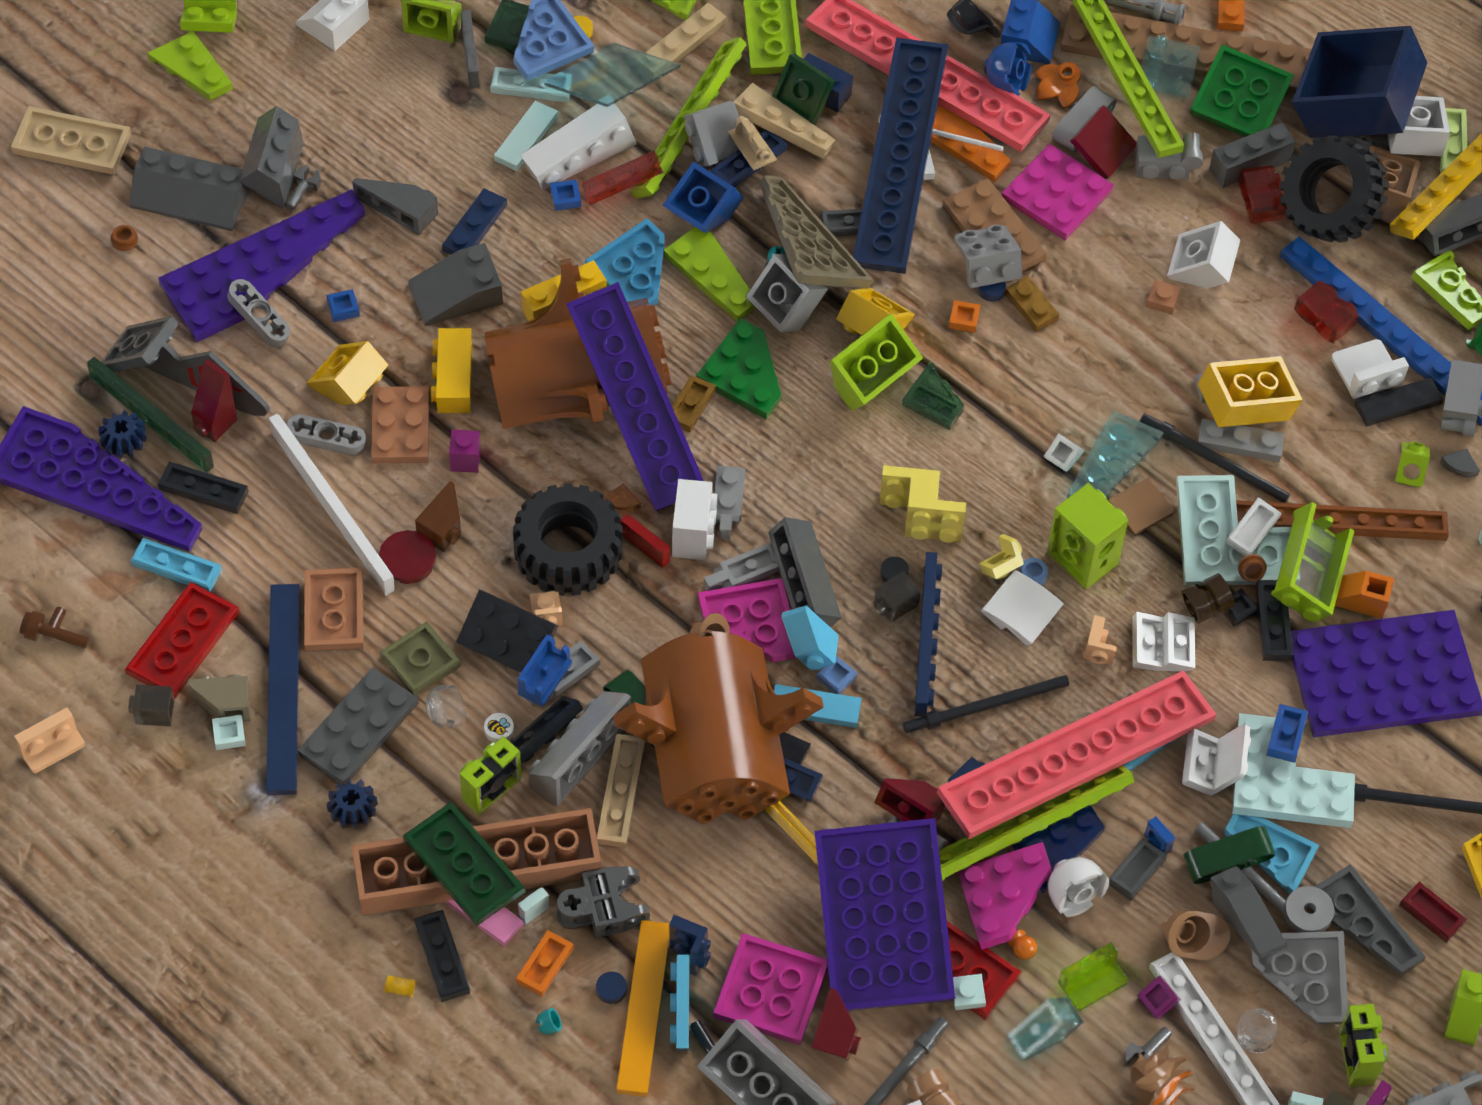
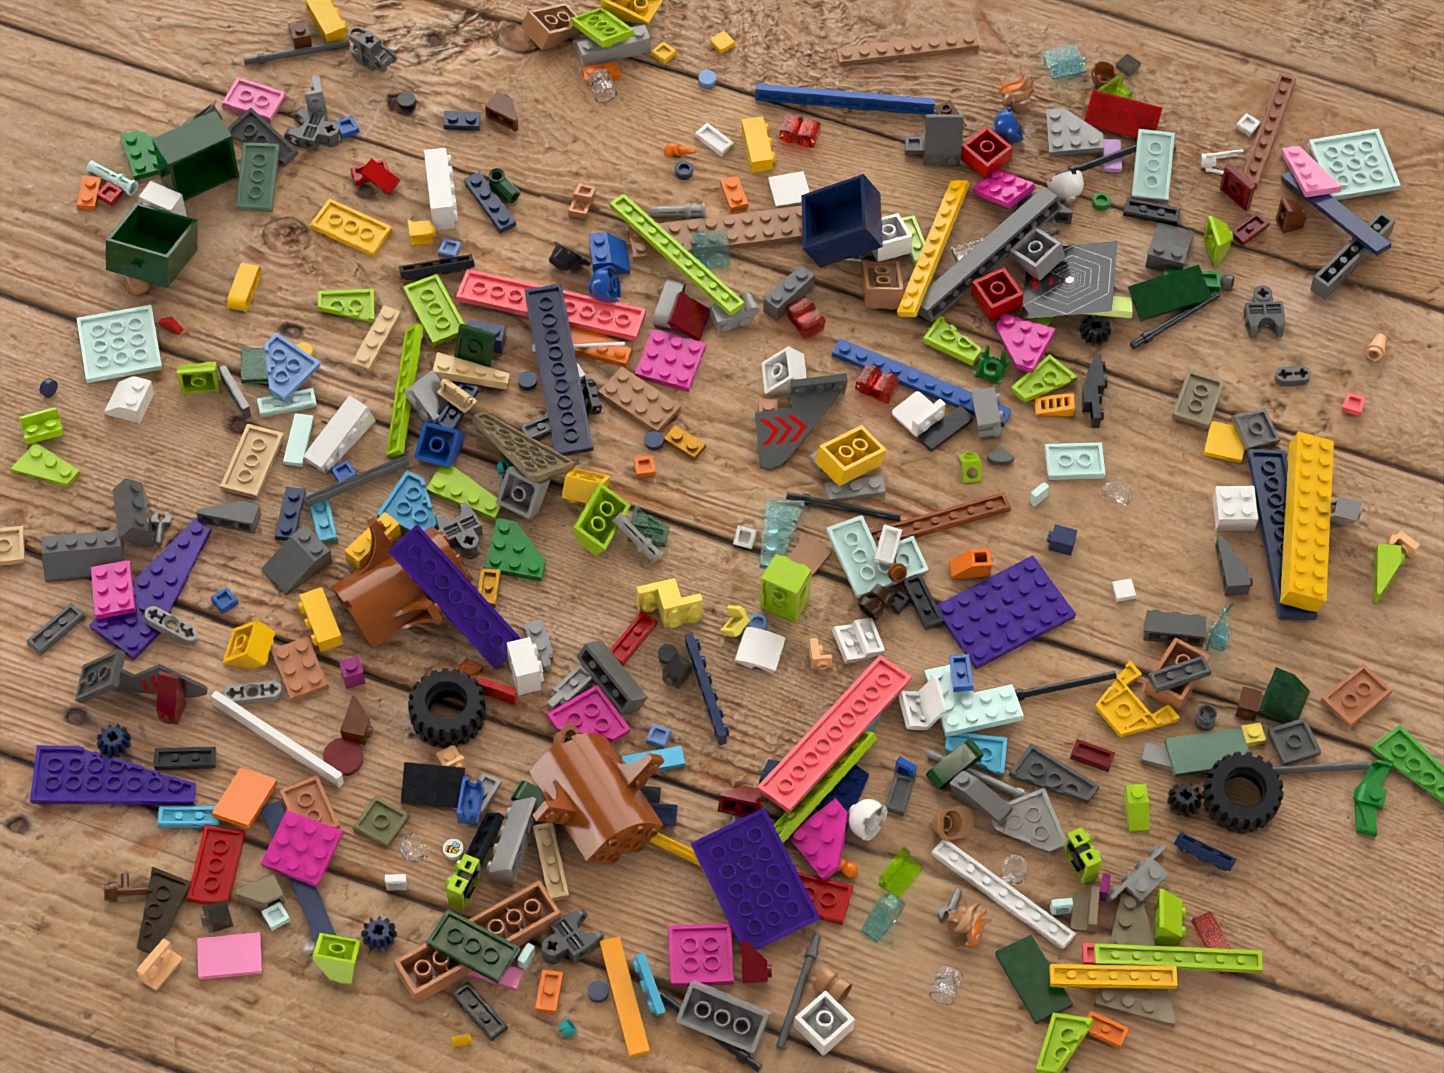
camera: 20 degrees left, 0 degrees up
clear green tile [87,357,214,473] -> none
dark orange plate [111,225,138,251] -> none
dark grey plate [298,667,419,786] -> none
clear light blue piece [542,43,681,107] -> none
clear red tile [582,150,663,205] -> none
dark blue bracket [669,915,711,976] -> none
medium azure slope [782,606,839,671] -> none
black bar [903,675,1070,734] -> none
light aqua plate [953,974,986,1010] -> none
light grey bracket [954,225,1022,288] -> none
orange plate [1034,62,1081,108] -> none
magenta tile [1137,975,1182,1019] -> none
green plate [1189,44,1294,137] -> none
lime door [1271,502,1354,623] -> none
black tyre [1279,136,1389,243] -> none
light grey piece [1284,886,1334,933] -> none
none -> dark grey tile [27,603,85,656]
none -> plate [91,560,136,619]
none -> dark brown wing [137,867,191,954]
none -> bright pink tile [197,932,262,980]
none -> tile [212,768,277,829]
none -> tan plate [220,424,284,499]
none -> dark pink plate [261,810,344,887]
none -> dark grey axle [303,455,409,507]
none -> medium azure tile [307,492,338,544]
none -> lime slope [312,933,361,984]
none -> white tile [385,874,407,891]
none -> dark grey piece [435,502,483,559]
none -> tile [518,371,537,390]
none -> black hinge [581,375,602,417]
none -> red tile [610,611,658,666]
none -> light grey pin [612,512,663,564]
none -> dark grey piece [755,373,848,470]
none -> white tile [768,171,809,209]

